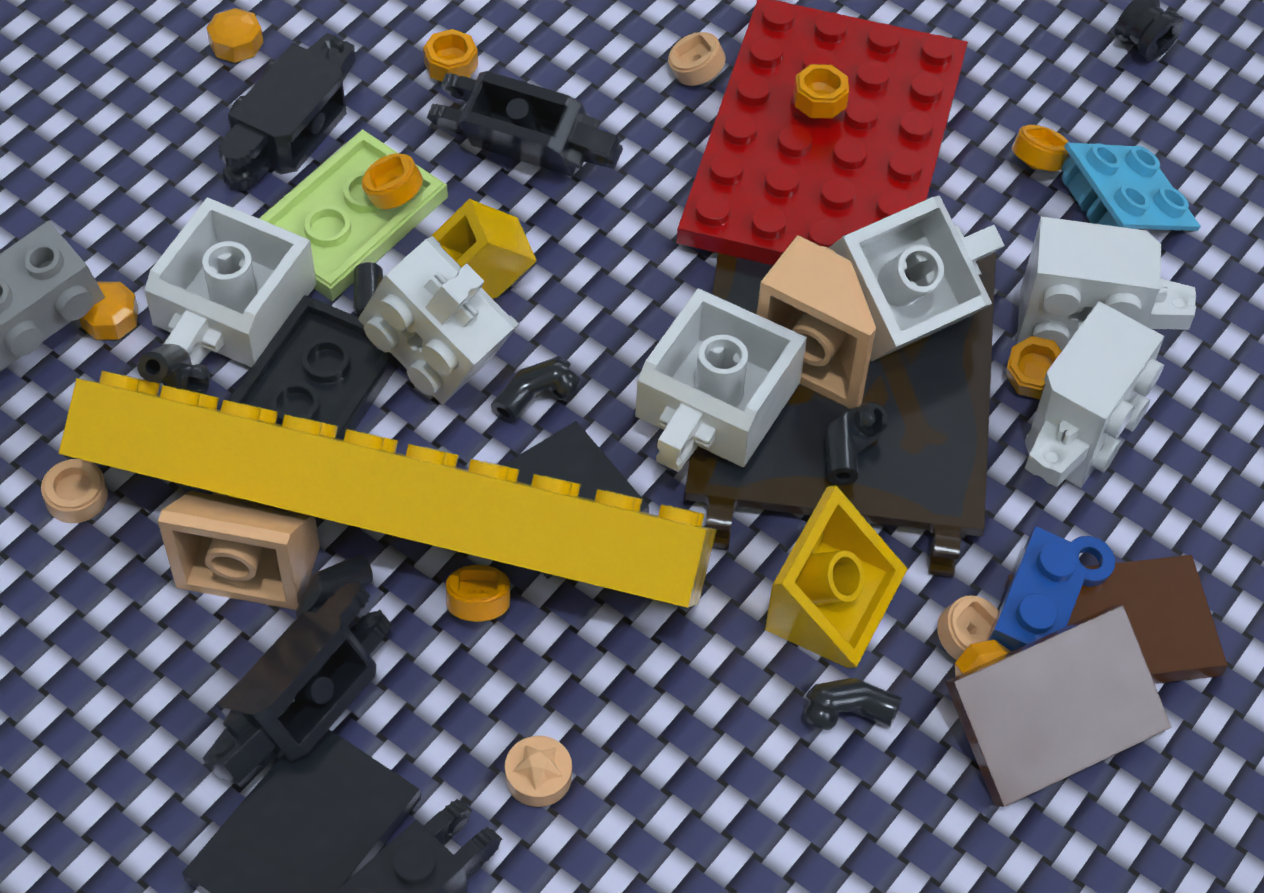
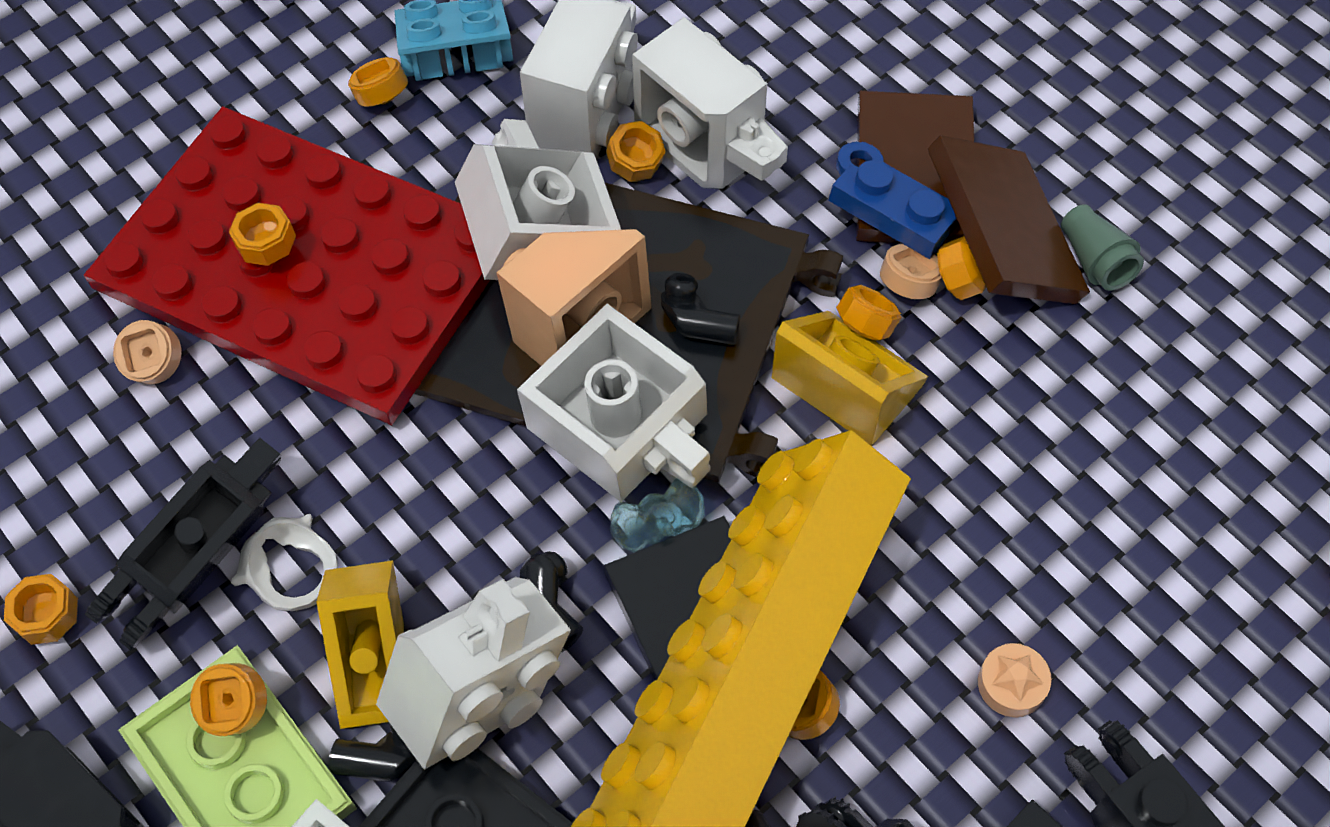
camera: 75 degrees left, 5 degrees up
black arm [803,678,902,730] -> none
none -> white piece [231,514,338,611]
none -> clear light blue piece [610,478,705,553]
none -> light orange tile [836,285,902,340]
none -> sand green cone [1061,204,1144,291]

